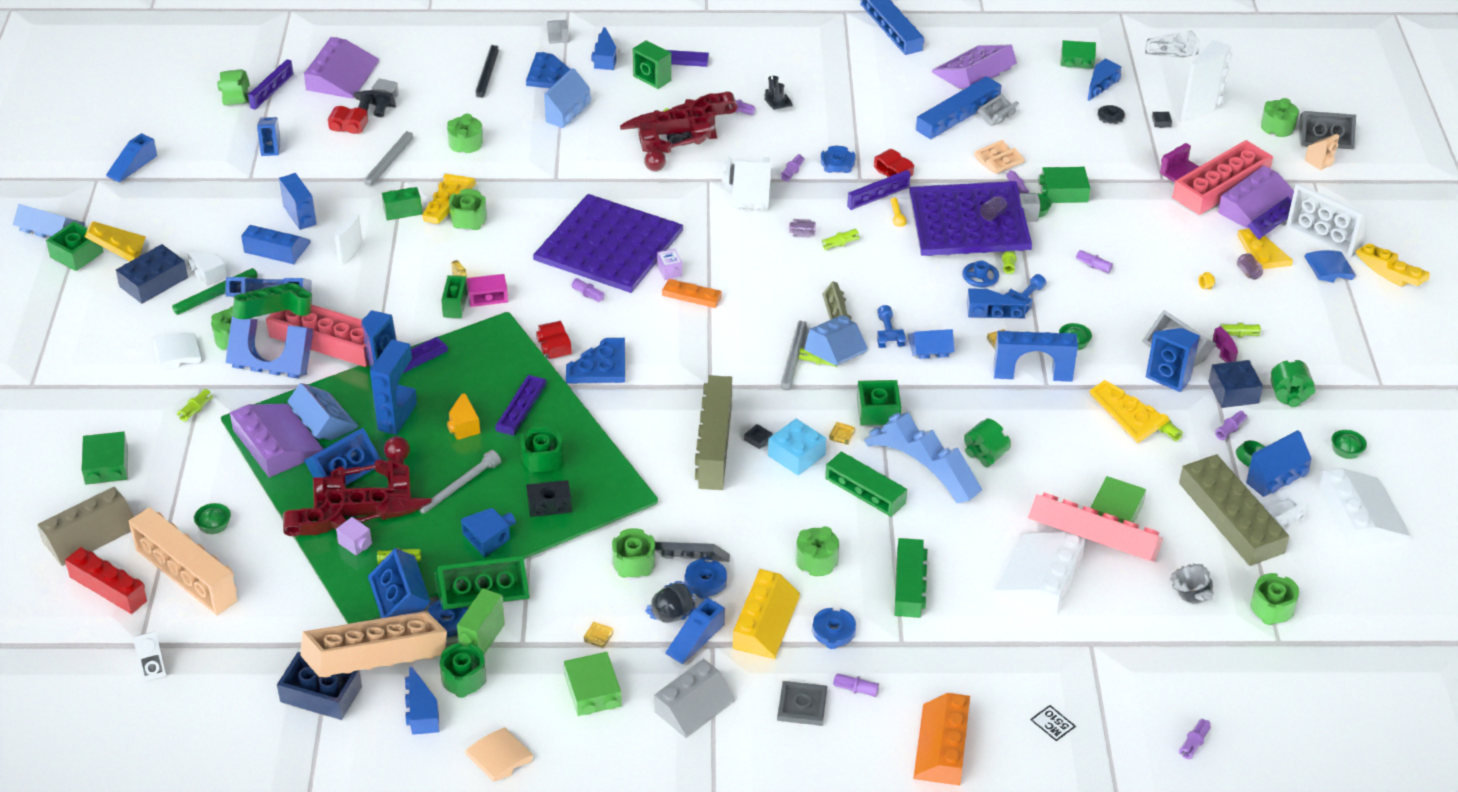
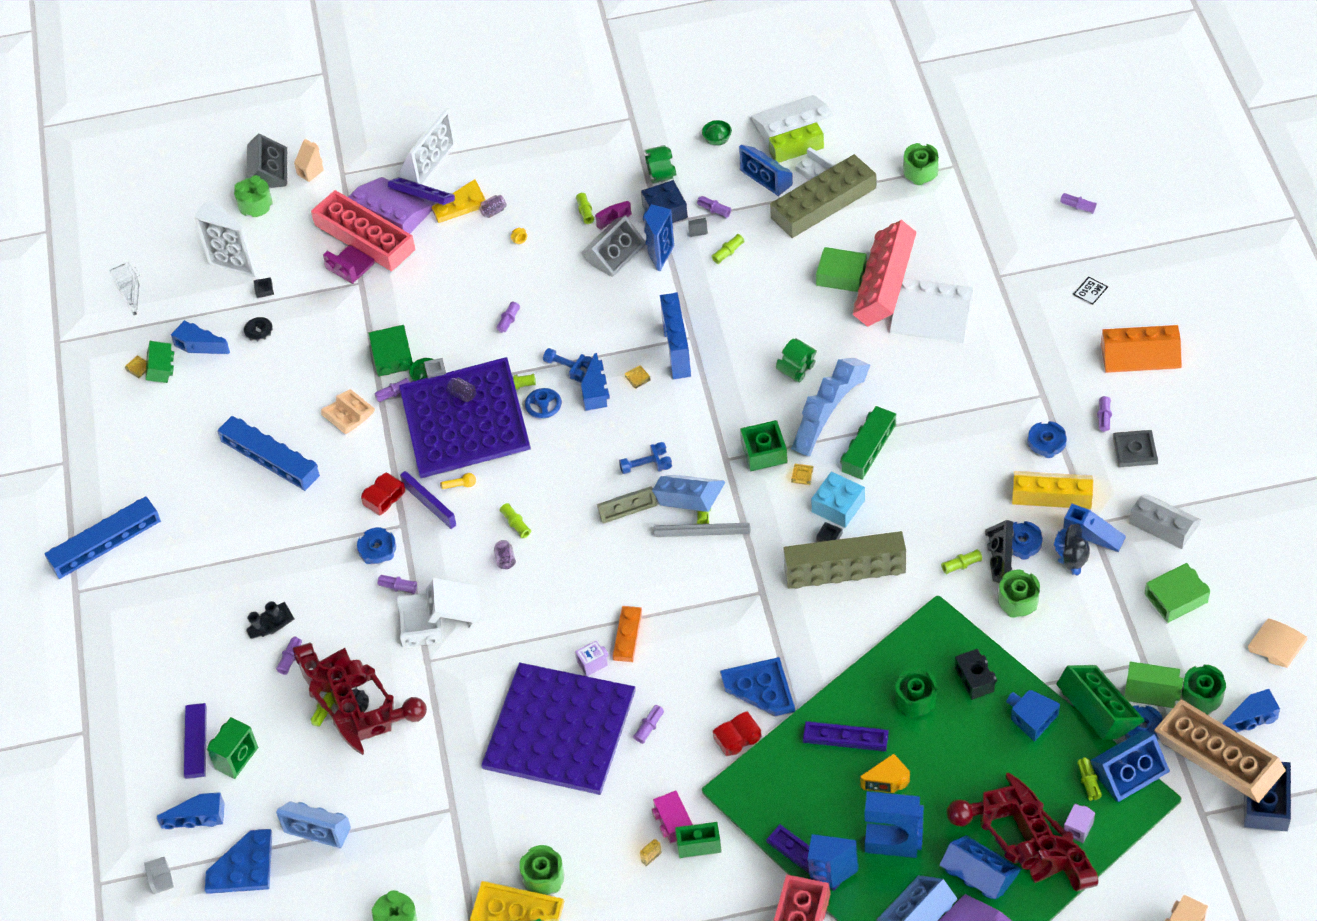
camera: 95 degrees left, 10 degrees up
light grey piece [419,450,501,513] -> none
clear yellow tile [584,621,613,649] -> none
bright green brick [796,526,839,576] -> none
green brick [894,538,928,618] -> none
slope [908,329,955,359] -> none
medium lavender slope [932,44,1017,88] -> none
light grey bracket [977,94,1019,127] -> none
green hat [1059,323,1092,350] -> none
yellow wing [1089,380,1170,444] -> none
light grey hair [1169,563,1214,604] -> none
green hat [1236,440,1265,467] -> none
slope [1304,250,1356,283] -> none
yellow slope [1356,243,1430,287] -> none
none -> dark grey tile [688,218,708,237]
none -> lime brick [769,122,824,163]
none -> lime pin [941,549,983,575]

